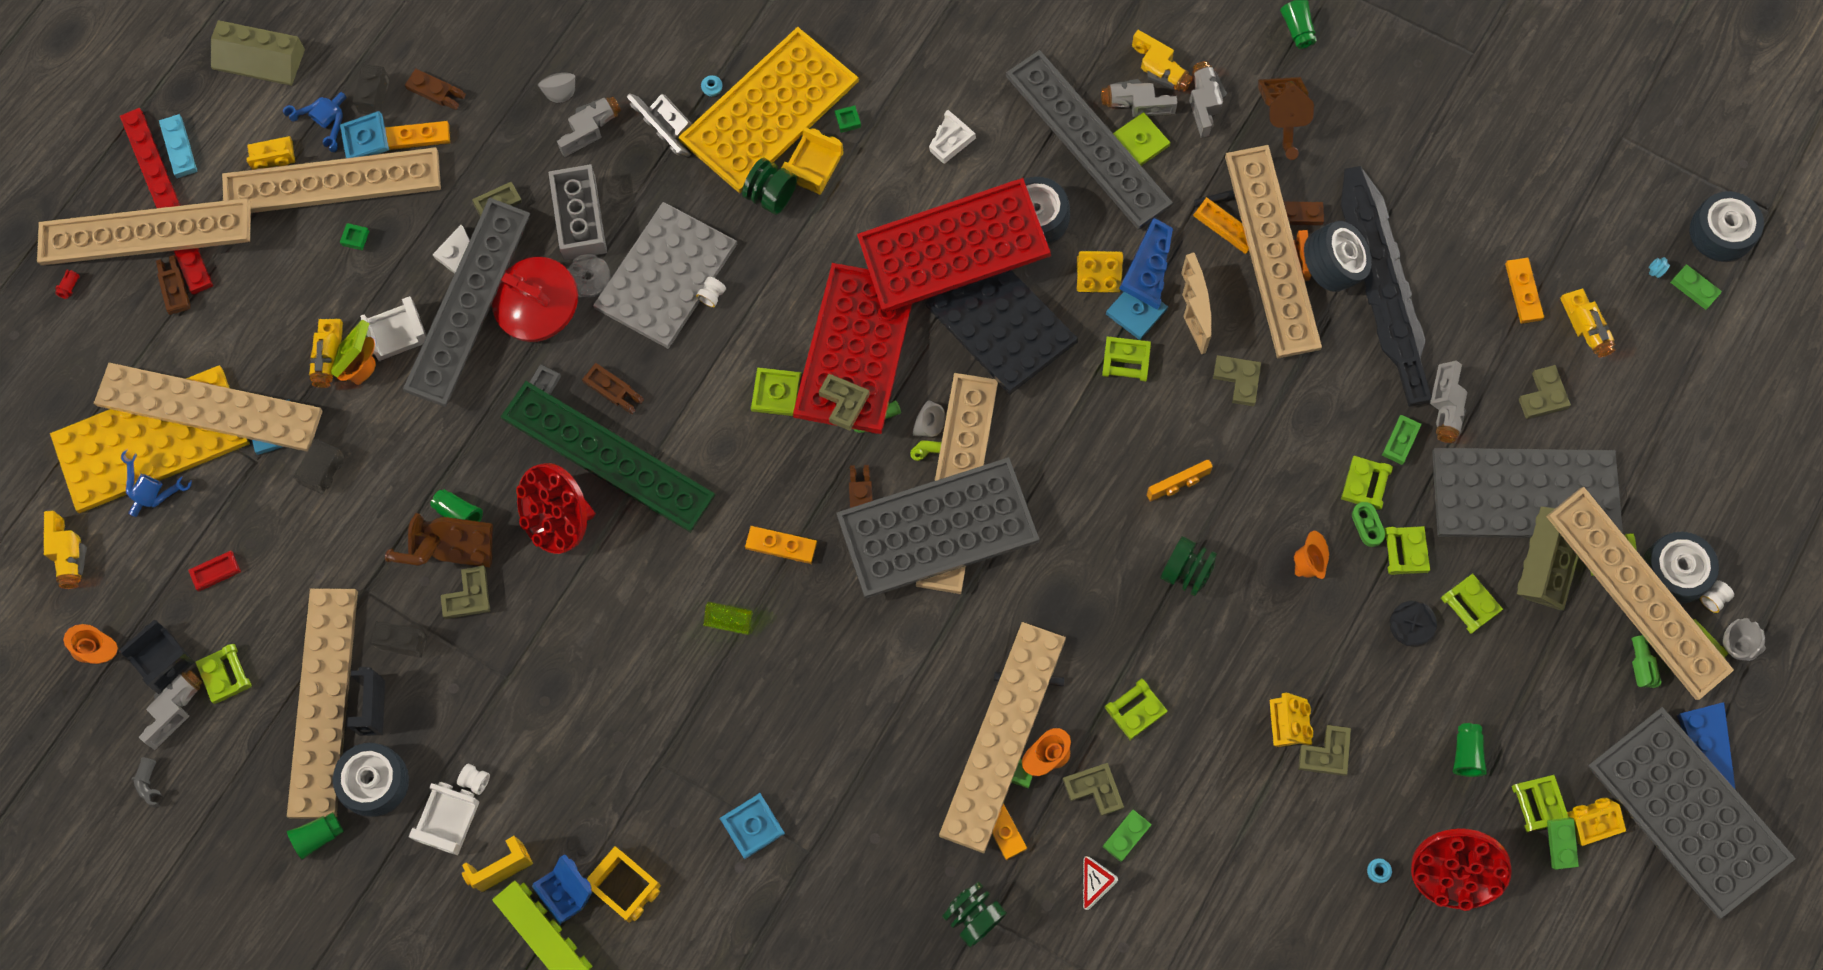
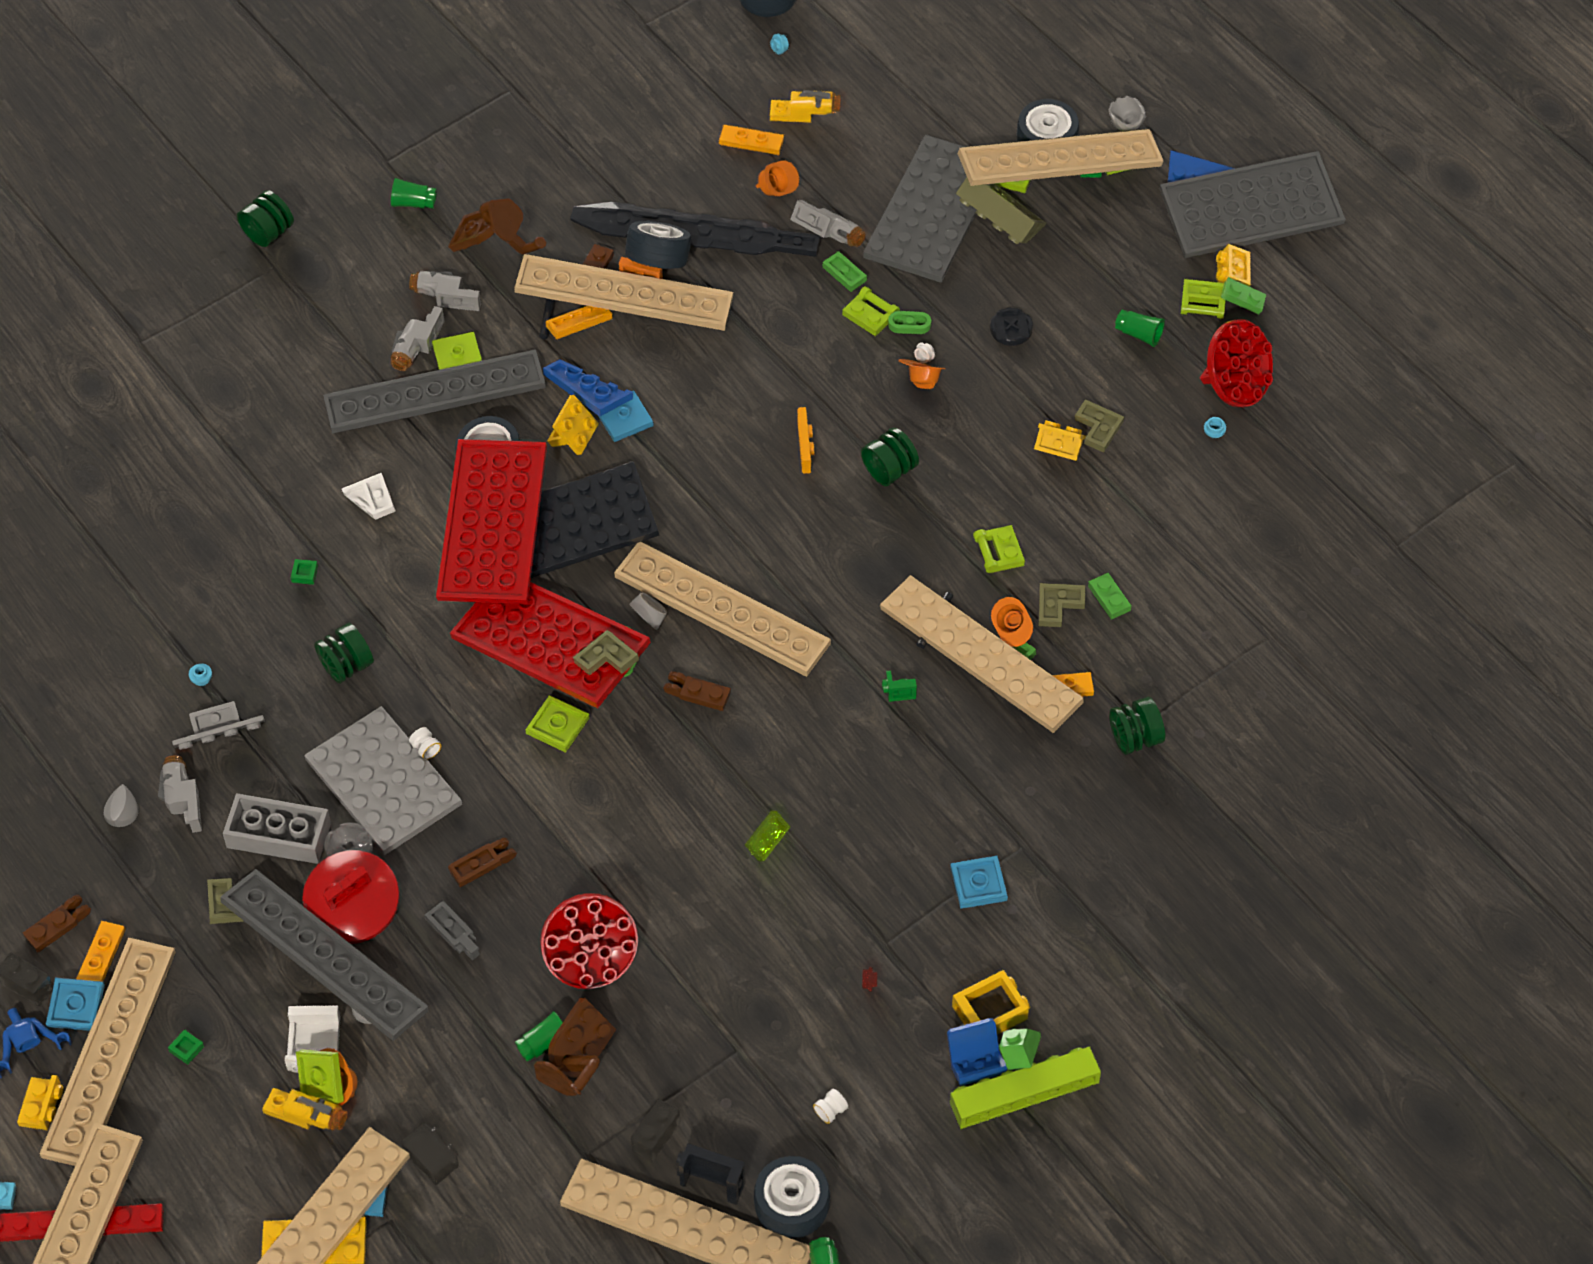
camera: 70 degrees left, 15 degrees down
reddish brown hinge [156,255,191,315] -> none
white panel [409,782,479,856] -> none
white wing [433,225,469,273] -> none
olive plate [441,566,490,619] -> none
yellow panel [462,836,533,892] -> none
dark green plate [501,381,715,533] -> none
yellow plate [679,27,859,193] -> none
light orange plate [745,526,817,564] -> none
yellow panel [781,127,843,195] -> none
dark grey plate [836,457,1039,599] -> none
lime arm [910,441,942,461] -> none
piece [1083,856,1118,910] -> none
lime plate [1102,337,1151,381] -> none
yellow plate [1132,30,1193,92] -> none
tan slope [1181,252,1211,354] -> none
olive plate [1213,355,1261,406] -> none
lime plate [1384,526,1430,575] -> none
lime plate [1441,574,1503,634] -> none
olive plate [1519,365,1571,419] -> none
bright green arm [1631,635,1661,688] -> none
bright green plate [1670,264,1722,310] -> none
white wheel [1700,580,1734,613] -> none
none -> orange piece [756,161,799,196]
none -> clear red plate [862,967,877,992]
none -> green bracket [882,670,917,702]
none -> white plate [914,343,935,363]
none -> bright green slope [999,1029,1041,1070]

